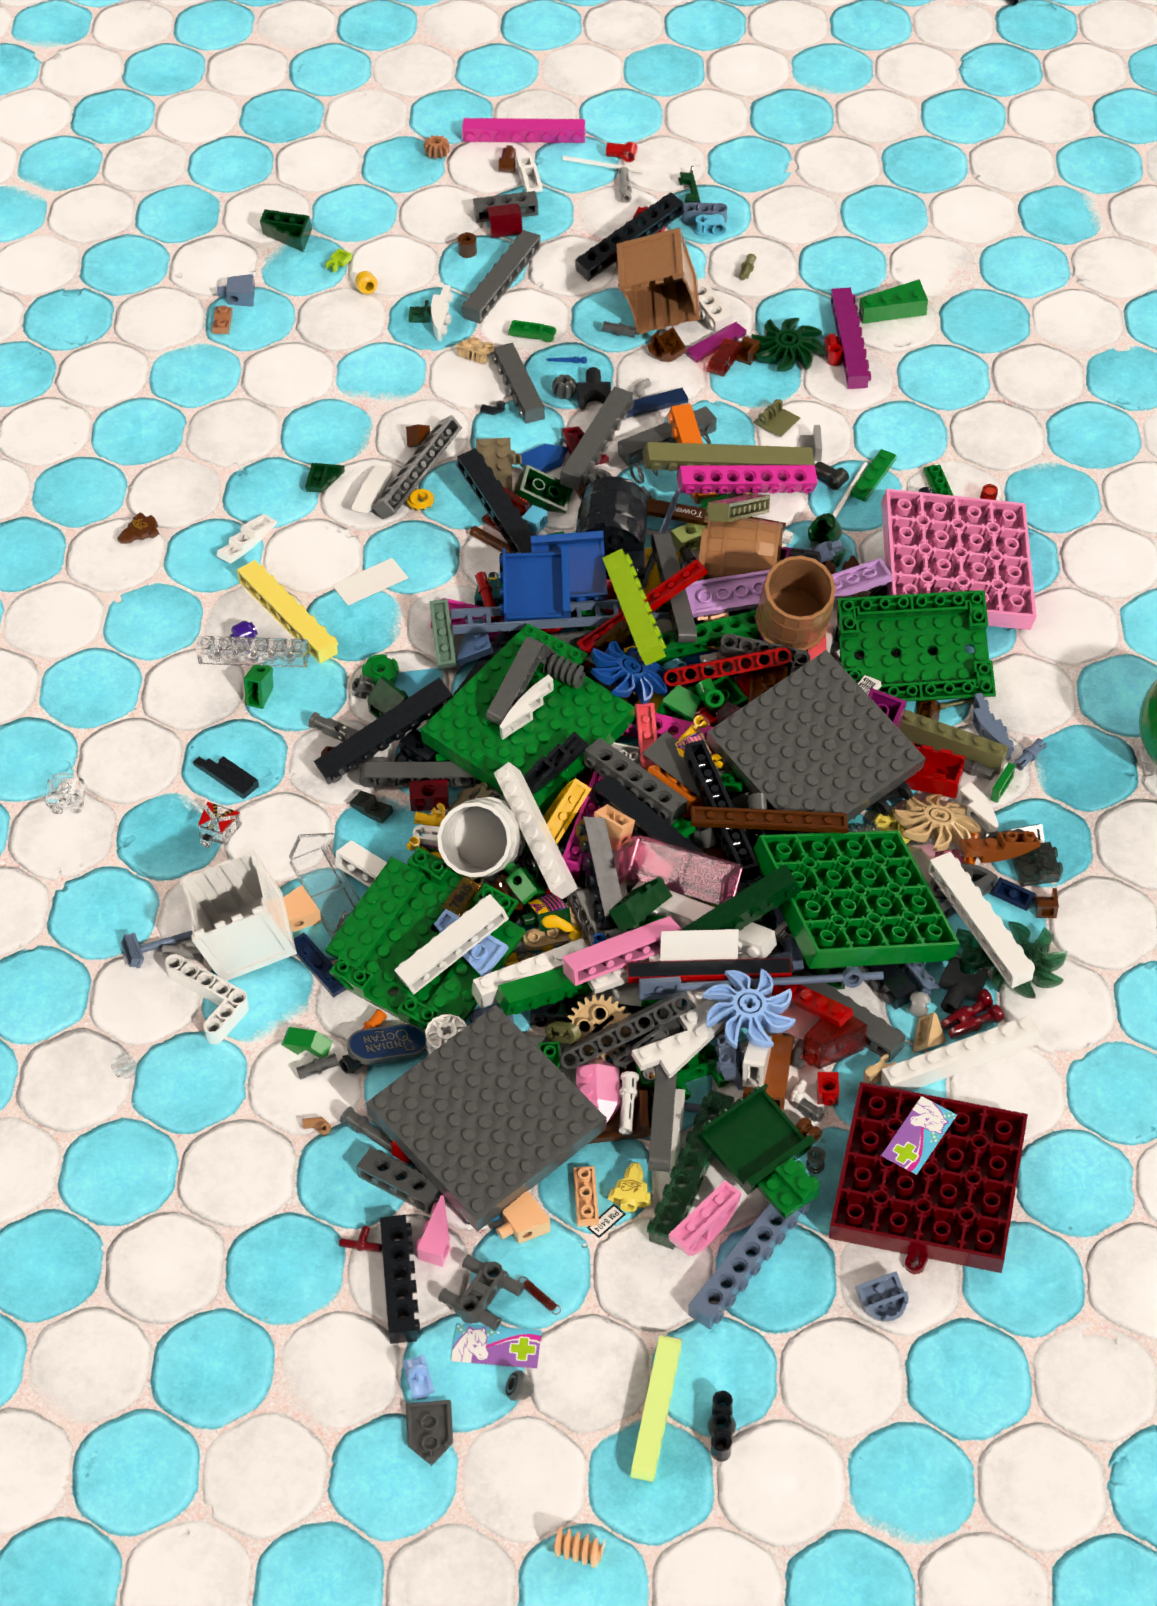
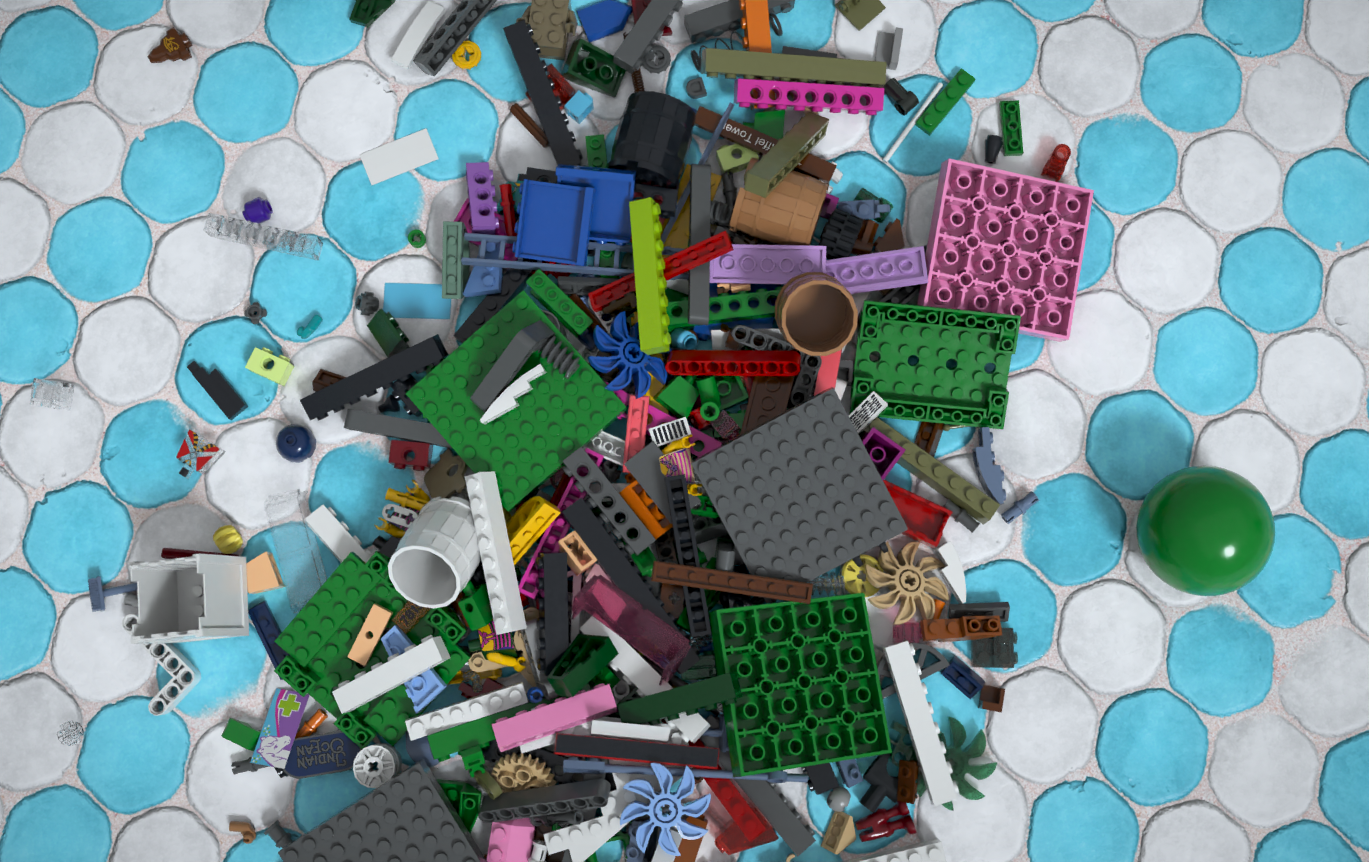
camera: 10 degrees right, 30 degrees up
white slope [217,514,277,564] -> none
light yellow brick [237,560,338,664] -> none
green torso [244,664,274,709] -> none
dark grey piece [309,712,376,755] -> none
pearl dark grey slope [349,790,394,824] -> none
green plate [362,654,399,685] -> none
black slope [524,731,589,795] -> none
dark grey arm [791,1038,808,1069] -> none
dark green piece [808,513,842,546] -> none
green tile [991,763,1016,803] -> none
none -> dark grey plate [244,302,267,325]
none -> yellowish green brick [245,347,294,386]
none -> sticker [250,688,310,769]
none -> dark blue cylinder [275,424,316,463]
none -> teal arm [297,315,323,339]
none -> light nougat tile [347,603,393,666]
none -> green bush [408,229,426,248]
none -> green plate [460,745,485,778]
none -> medium lavender brick [466,162,499,235]
none -> tile [649,417,692,446]
none -> reddish brown hinge [897,760,919,804]

